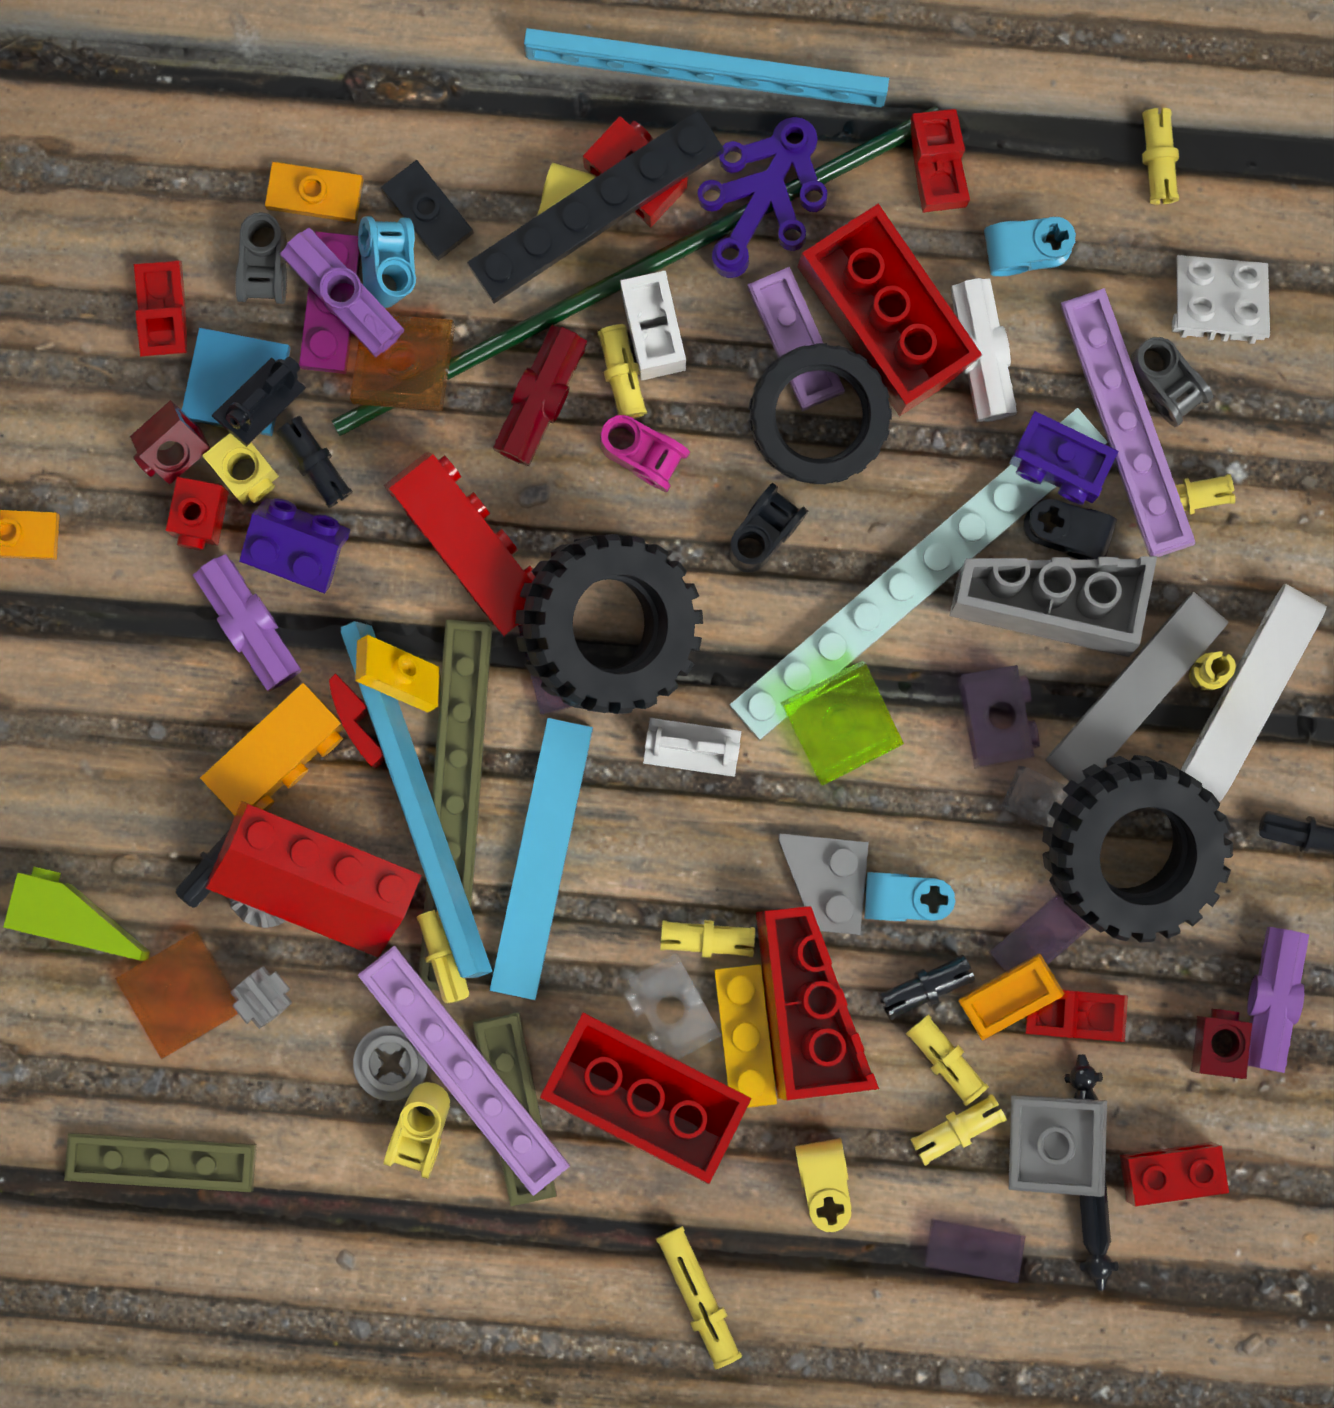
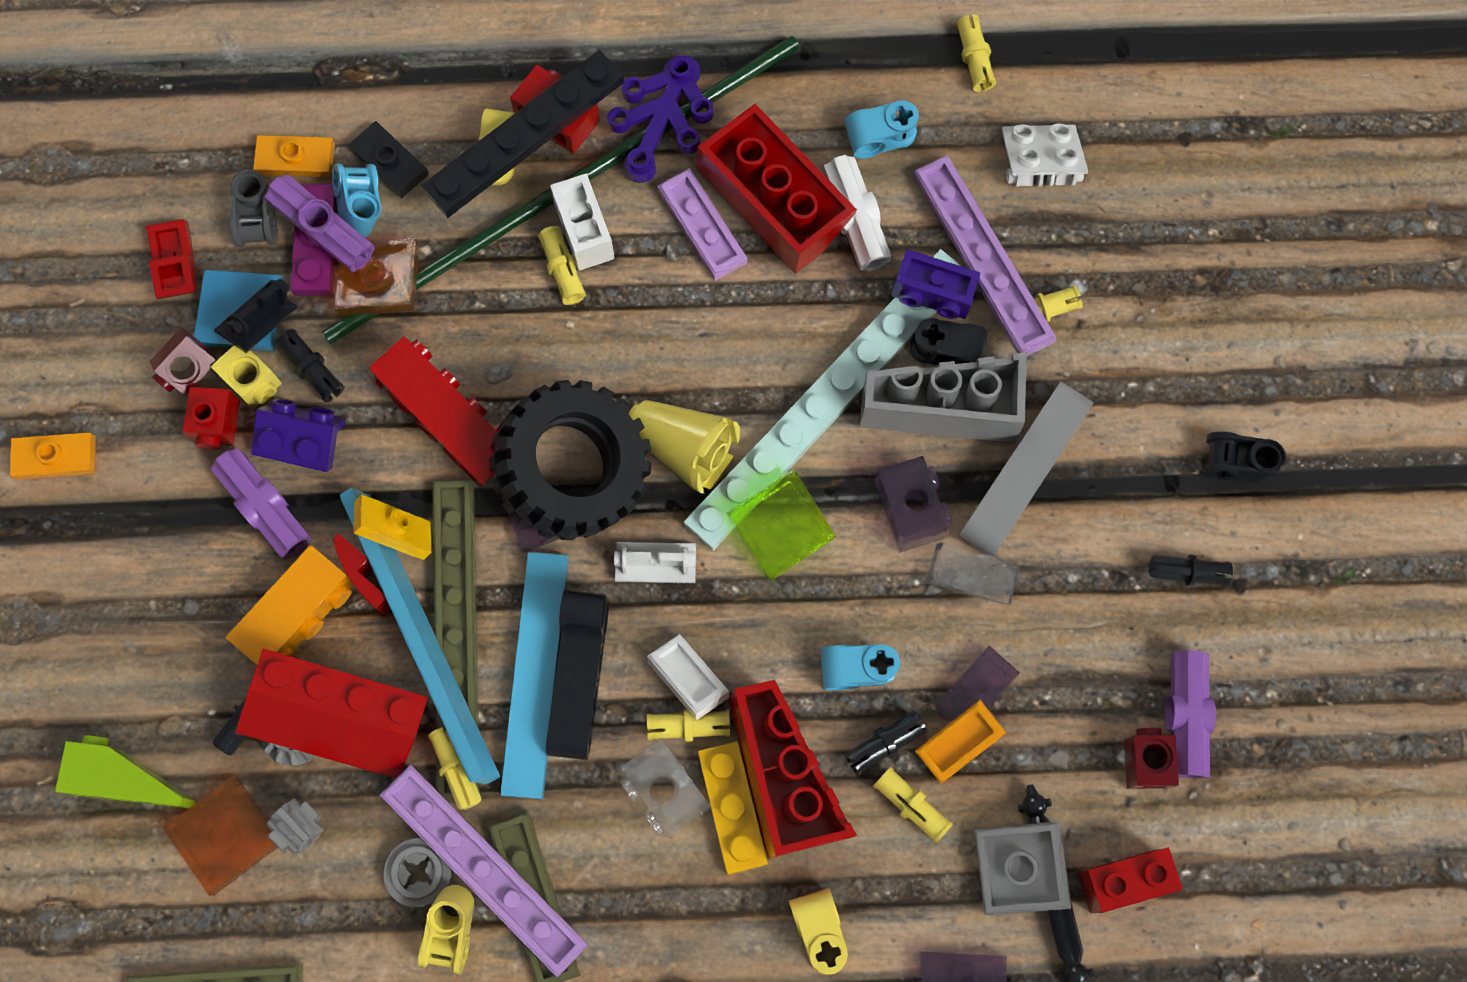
camera: 10 degrees left, 10 degrees down
dark red piece [493,325,587,466] -> none
medium azure tile [524,28,889,108] -> none
red slope [540,1012,752,1184] -> none
dark pink piece [600,415,690,492] -> none
black piece [728,482,809,572] -> none
black tyre [748,343,892,484] -> none
light grey wing [778,834,869,935] -> none
light yellow pin [910,1094,1007,1166] -> none
red slope [911,109,970,213] -> none
red slope [1026,990,1128,1042] -> none
black tyre [1042,755,1233,943] -> none
dark grey piece [1130,337,1213,427] -> none
white beam [1181,584,1327,802] -> none
light yellow pin [1189,651,1236,690] -> none
none -> black beam [546,590,609,760]
none -> light yellow cone [629,400,740,493]
none -> white tile [647,634,729,721]

